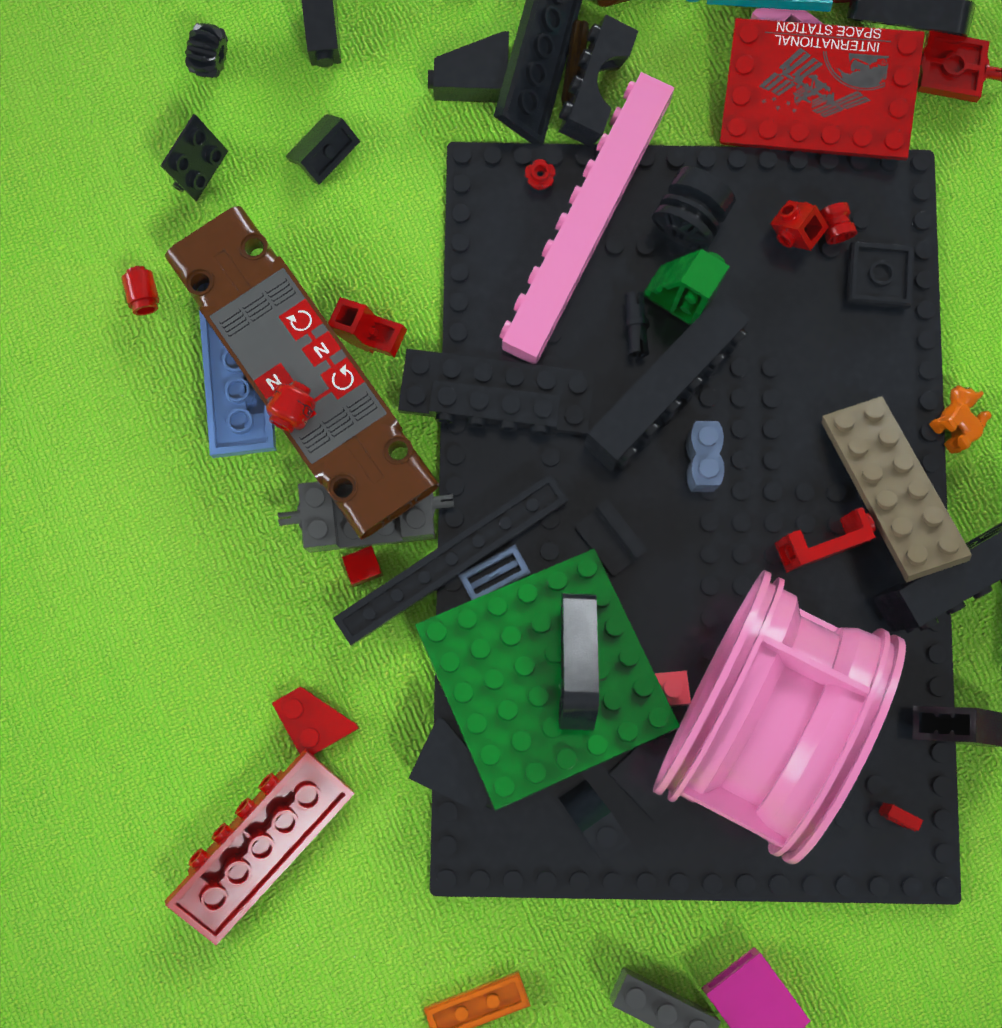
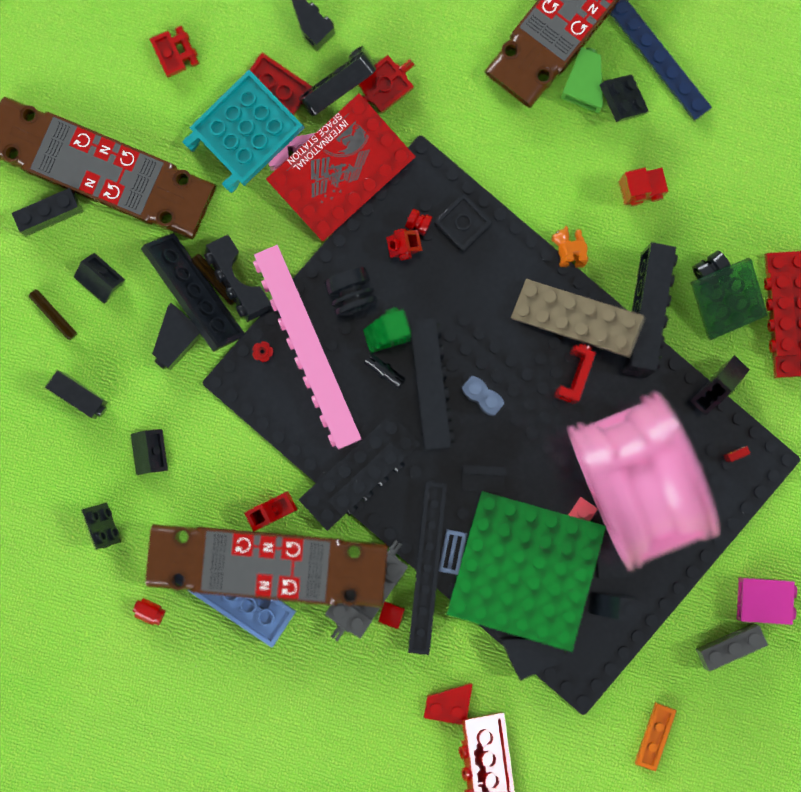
camera: 50 degrees left, 5 degrees up
black gear [185,23,228,78] -> none
red head [266,381,316,433] -> none
beam [559,593,599,731] -> none

